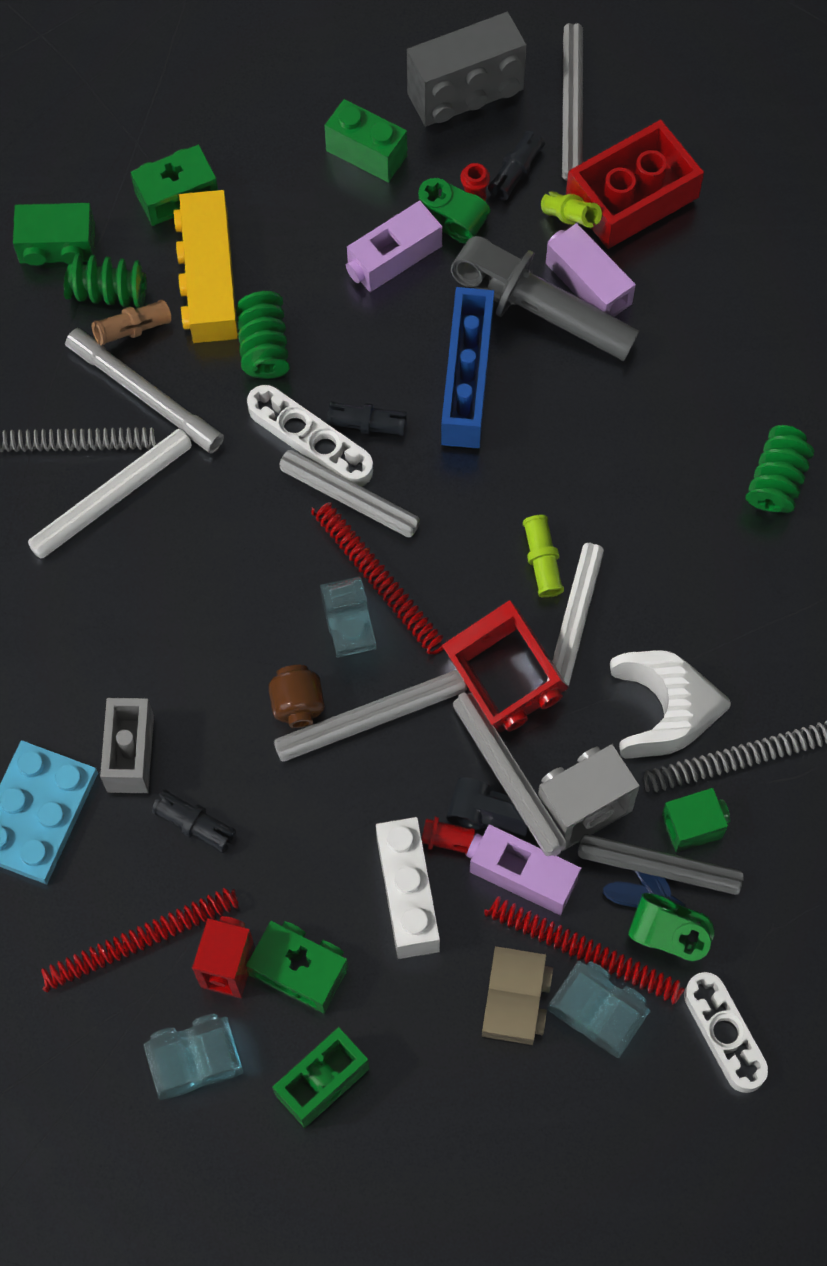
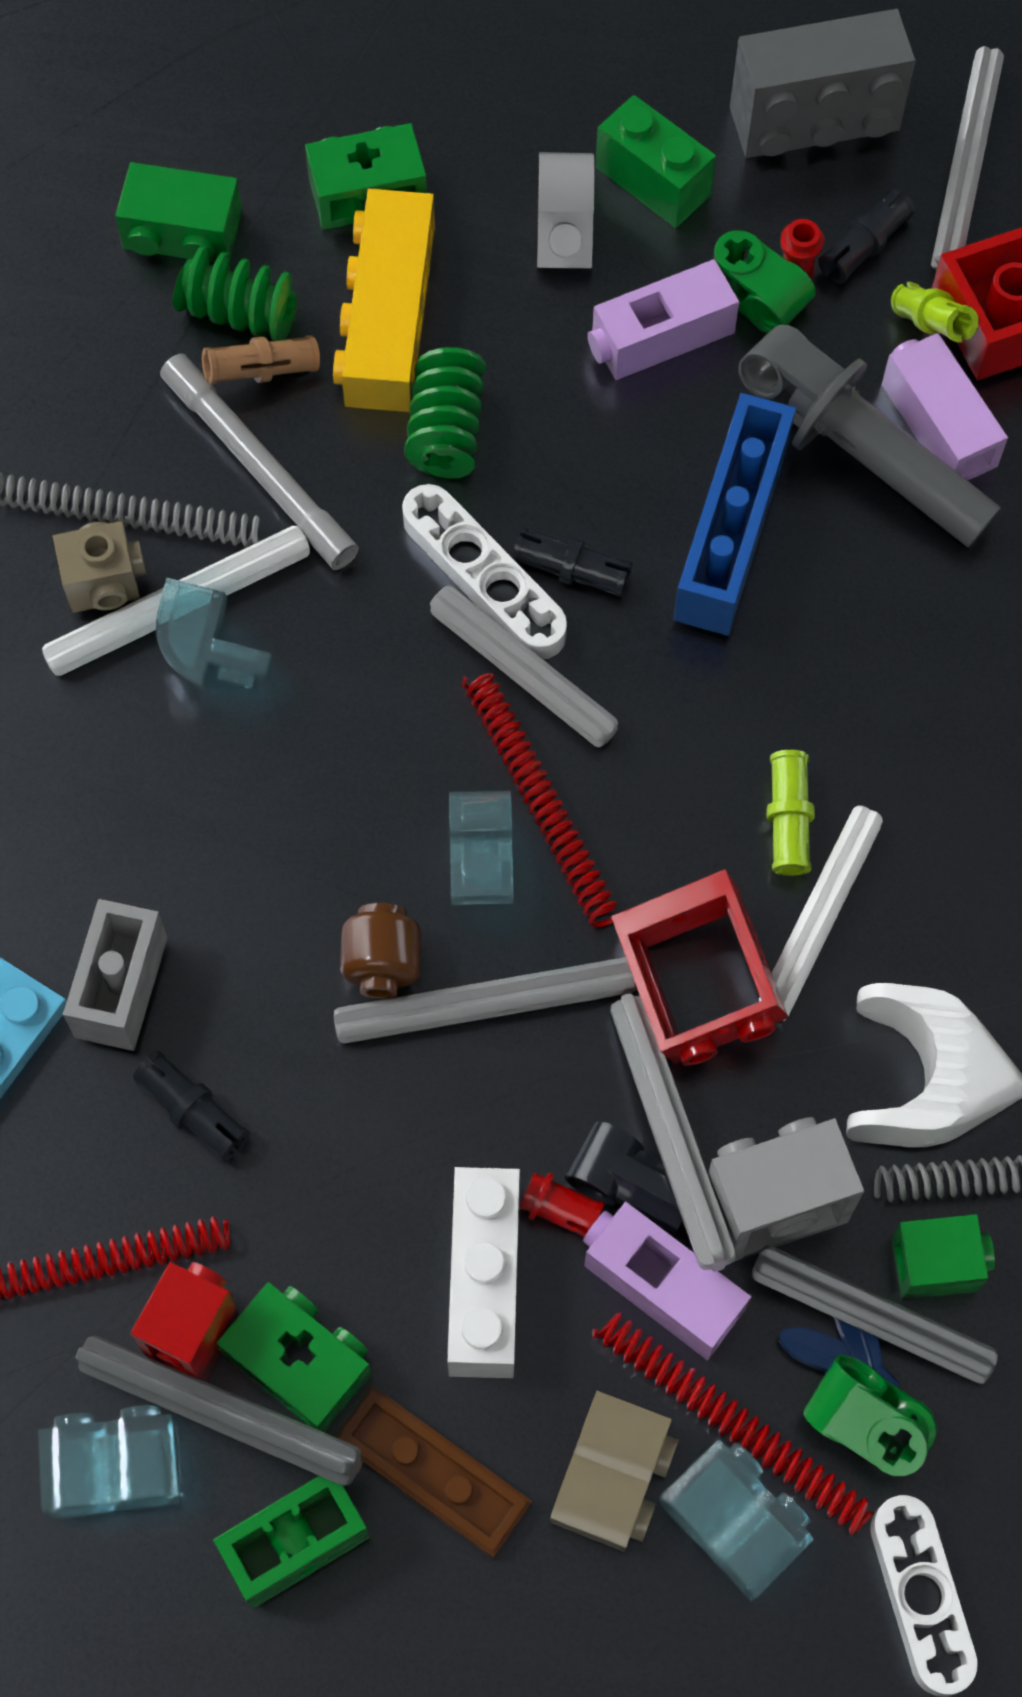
camera: 10 degrees right, 0 degrees up
none -> dark tan brick [53,521,147,613]
none -> dark grey axle [76,1335,363,1486]
none -> clear light blue brick [156,578,273,690]
none -> reddish brown tile [334,1385,532,1560]
none -> light grey brick [537,152,594,268]

